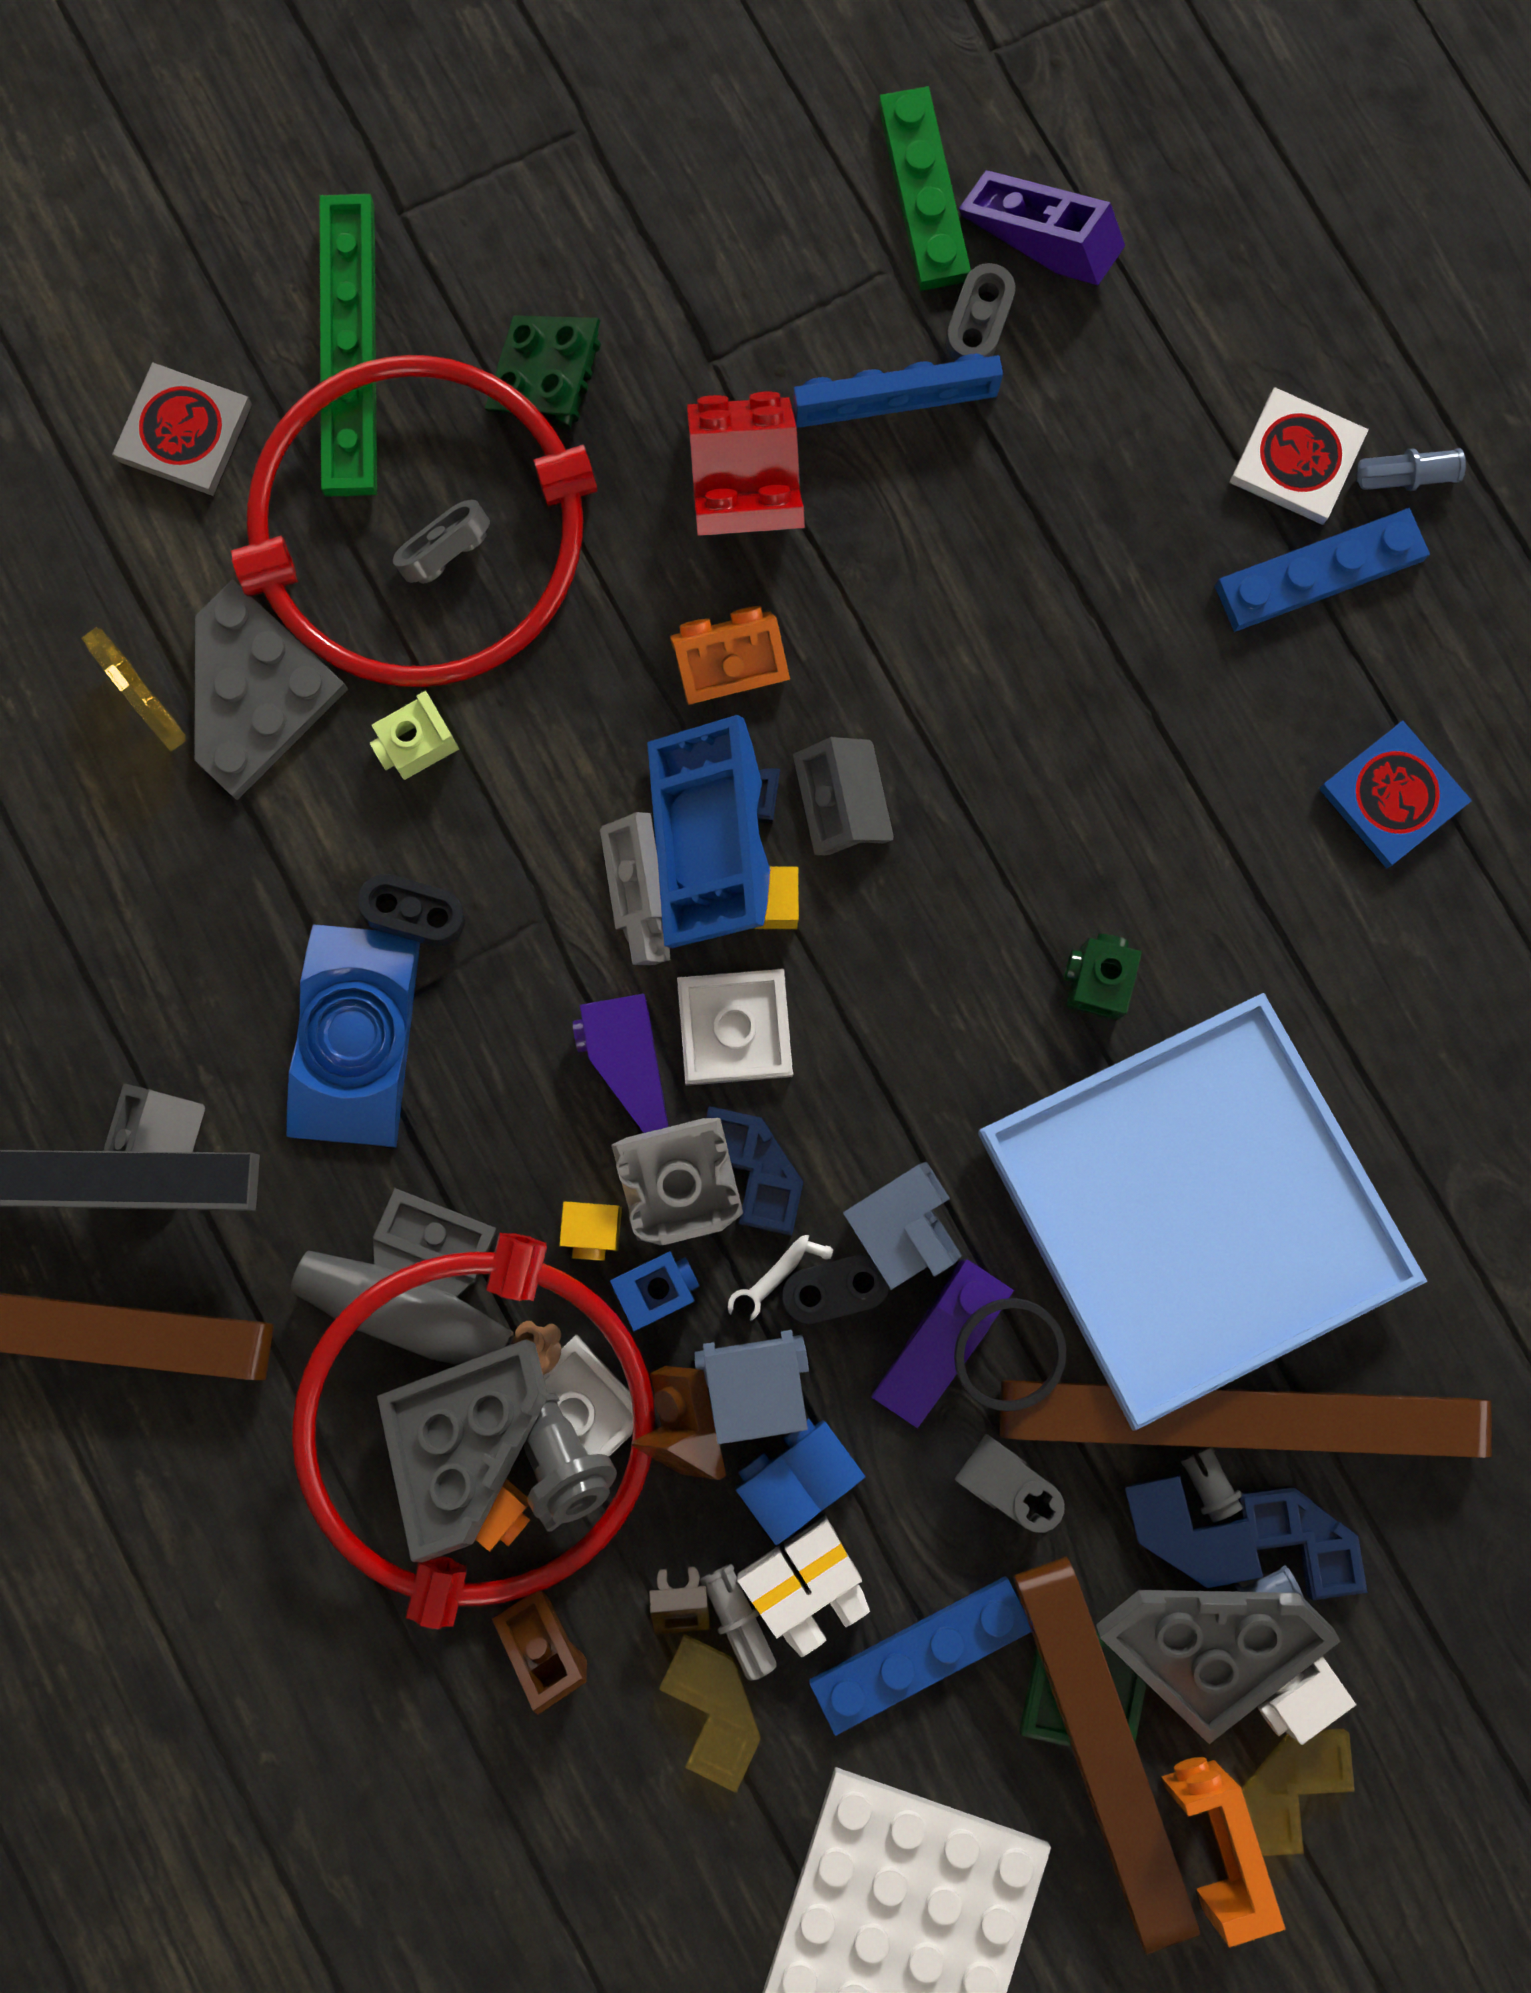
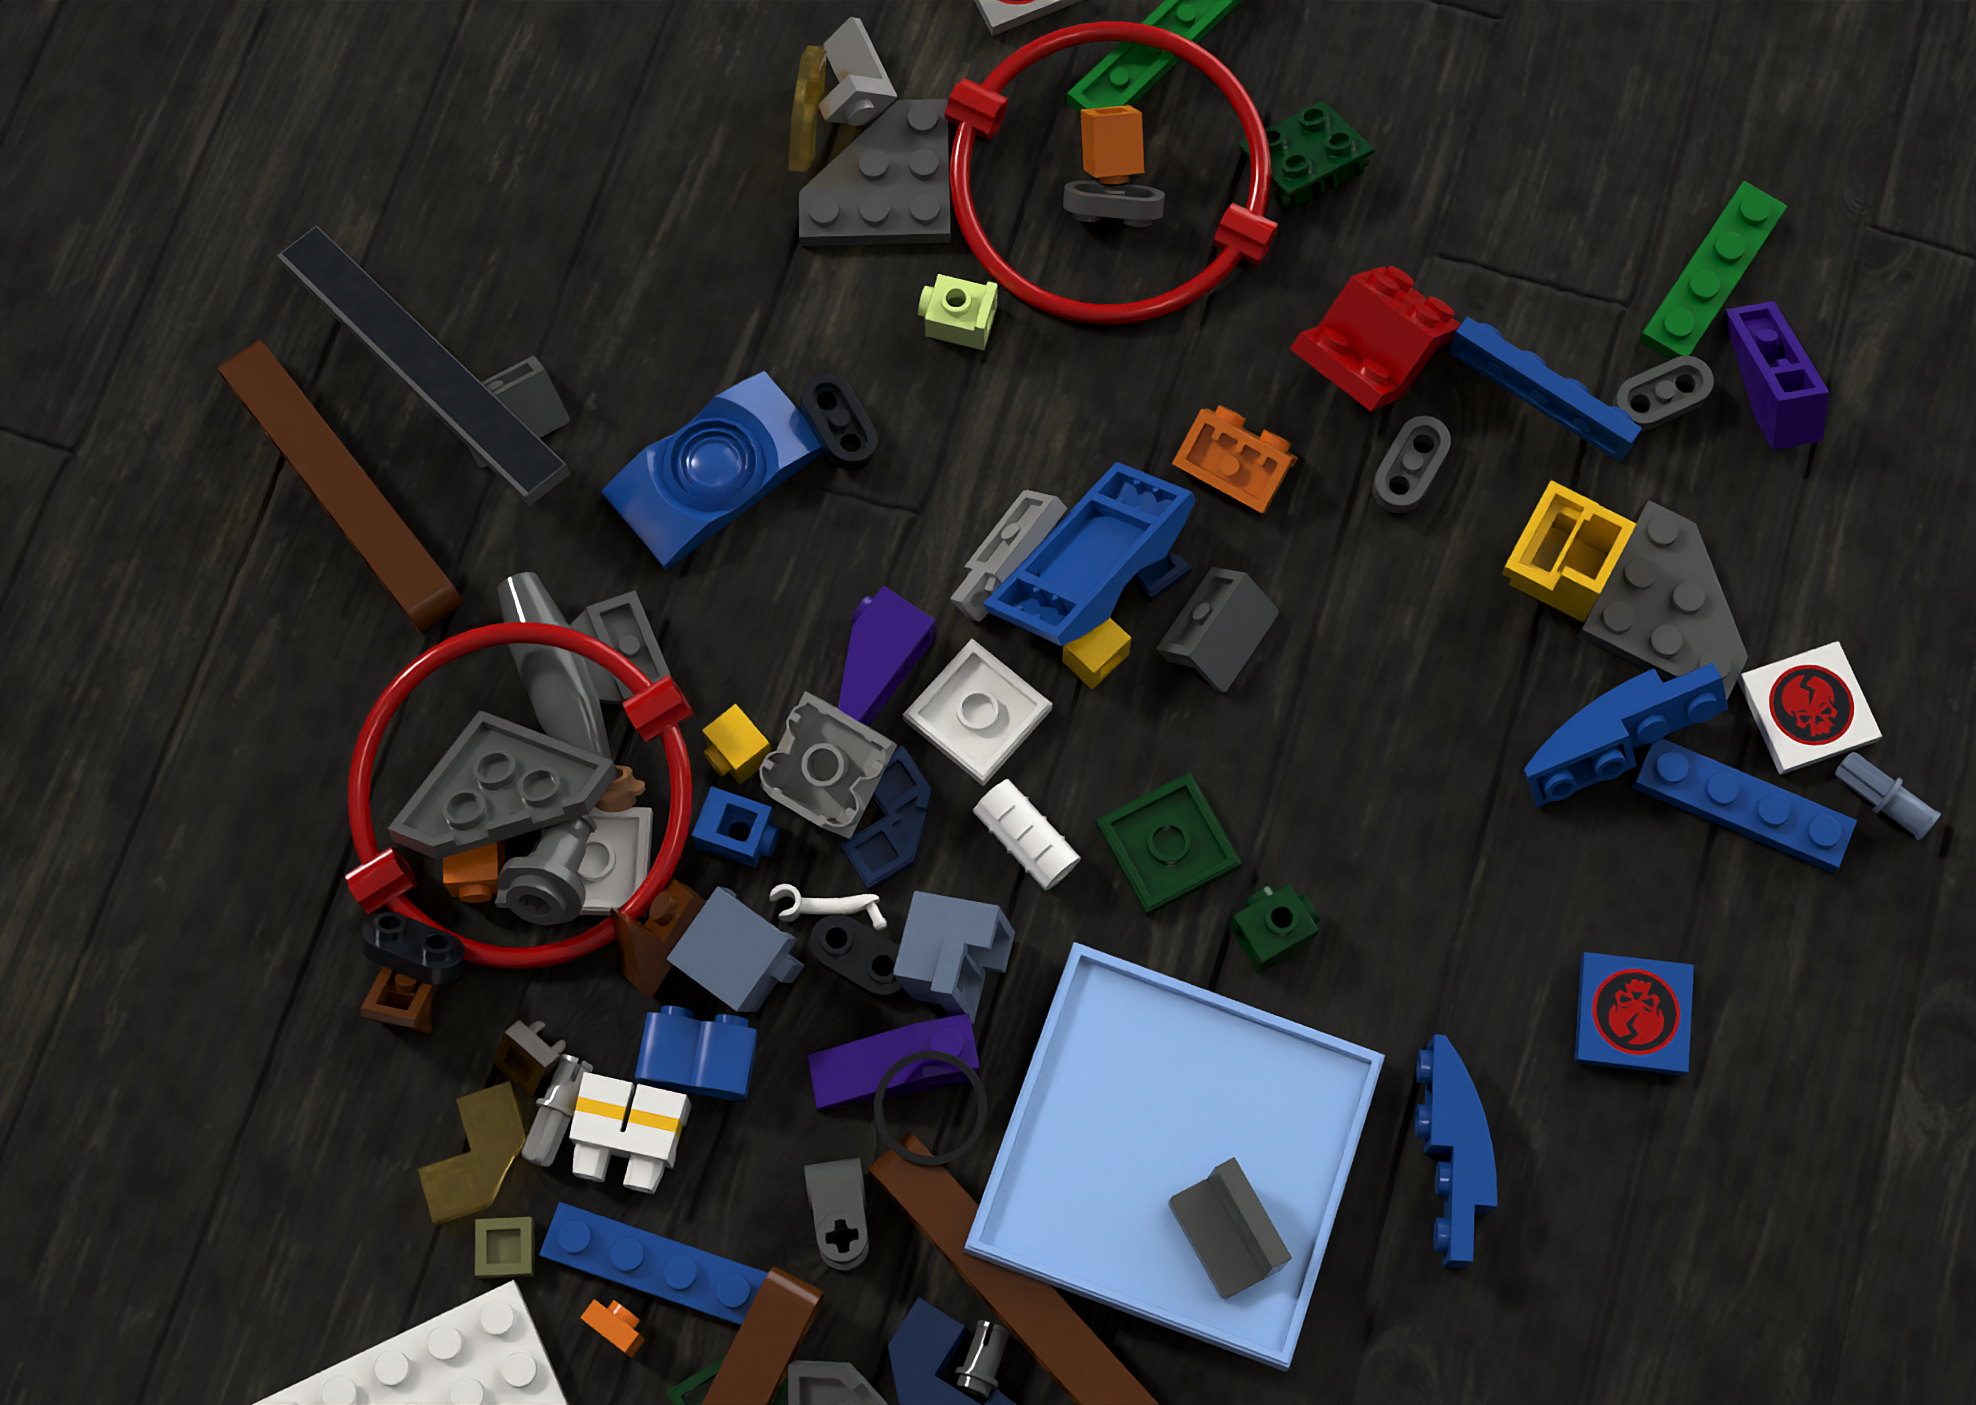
camera: 50 degrees right, 10 degrees down
none -> black plate [362,912,465,985]
none -> olive tile [475,1217,535,1279]
none -> orange plate [580,1299,645,1358]
none -> light grey bracket [818,17,898,127]
none -> white axle [973,779,1081,891]
none -> orange brick [1081,105,1144,184]
none -> dark green tile [1095,772,1242,917]
none -> dark grey panel [1168,1157,1292,1300]
none -> dark grey plate [1372,416,1451,513]
none -> blue slope [1415,1034,1497,1269]
none -> yellow plate [1501,480,1636,622]
none -> blue slope [1524,663,1728,807]
none -> dark grey plate [1578,500,1748,699]

